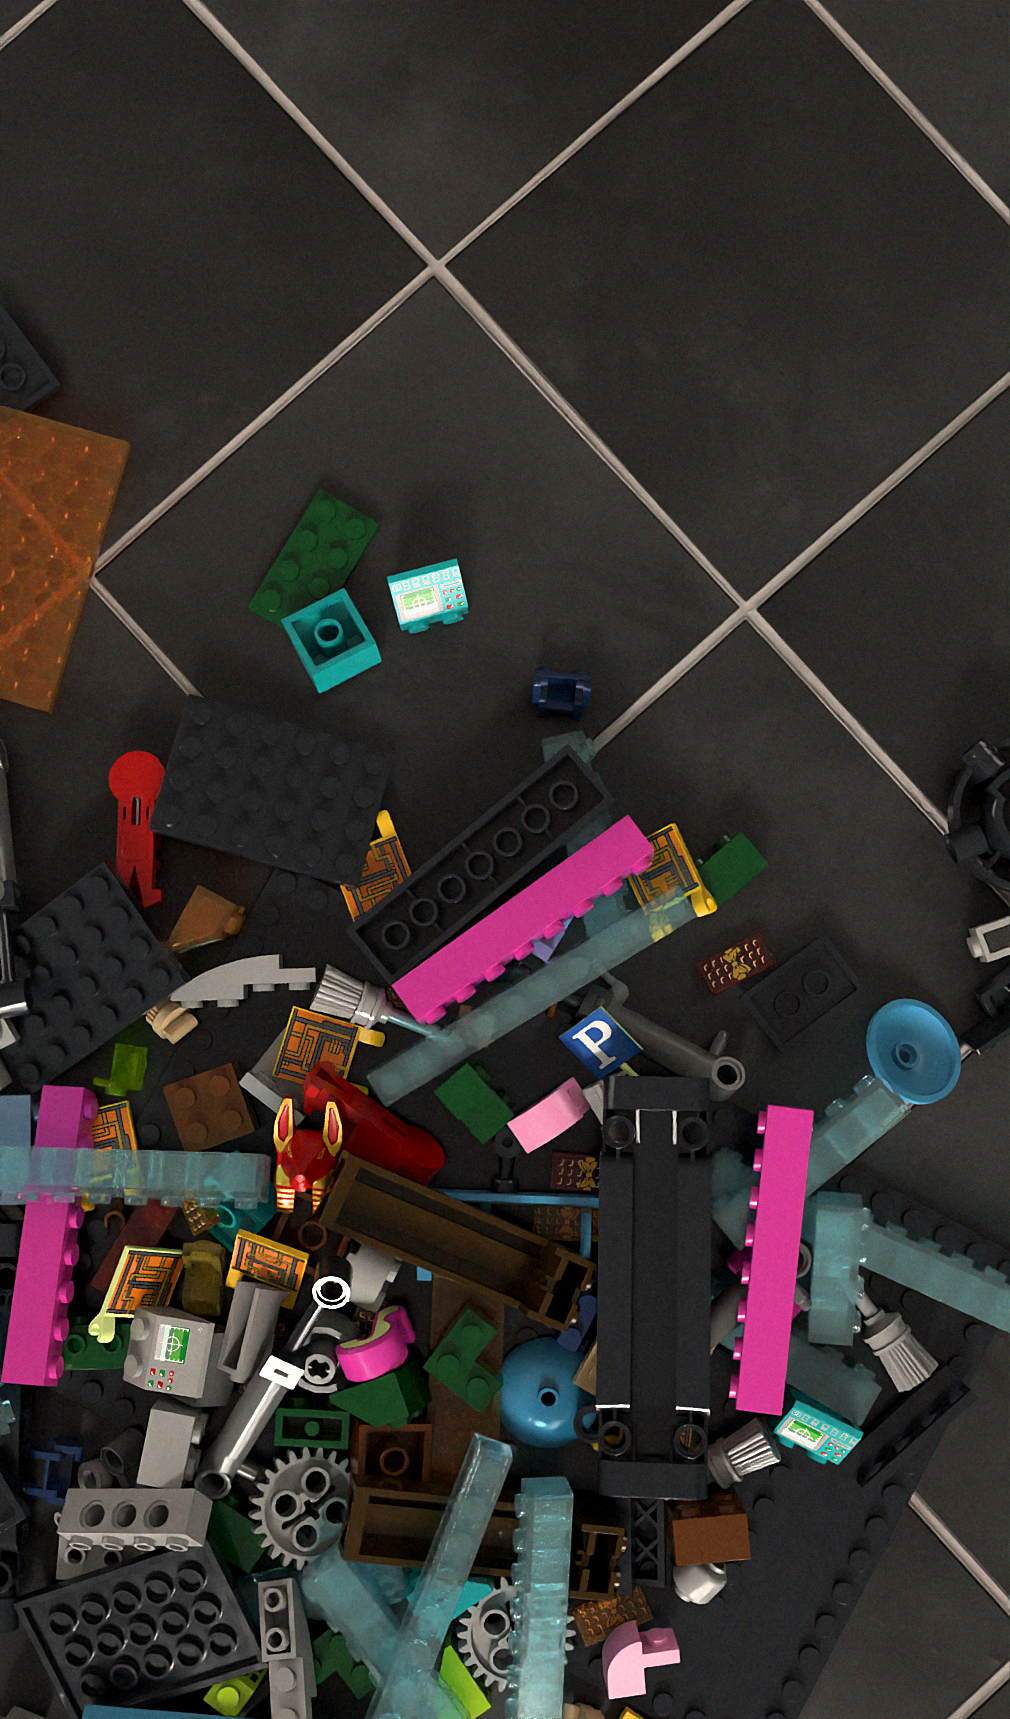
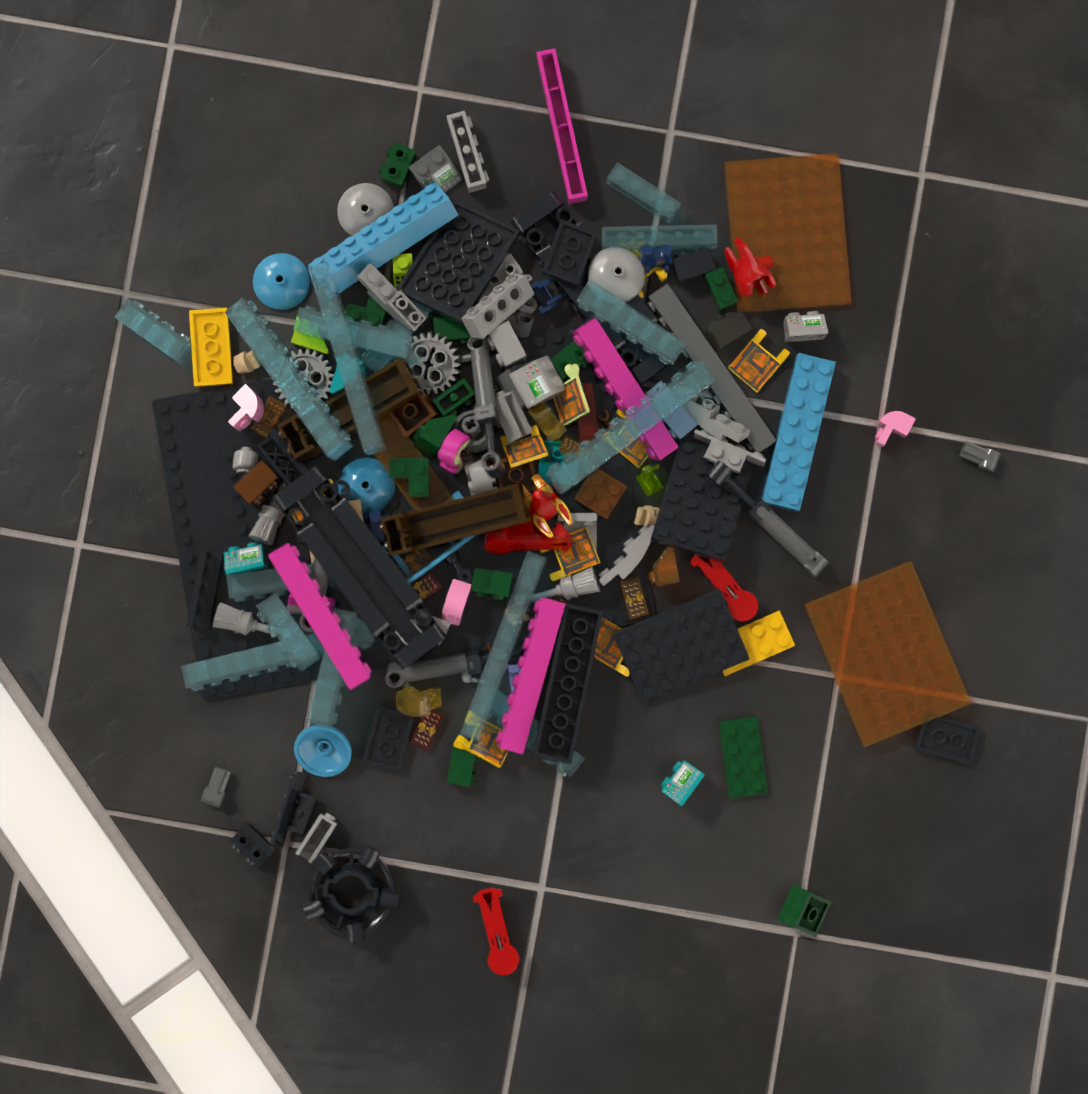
camera: 145 degrees right, 0 degrees up
teal slope [281,588,382,694] -> none
dark blue piece [532,666,591,721] -> none
blue piece [558,1006,643,1080] -> none
none -> clear yellow brick [396,686,441,717]
none -> red piece [473,887,519,975]
none -> tile [620,577,649,619]
none -> yellow plate [722,610,795,677]
none -> dark green slope [777,884,832,937]

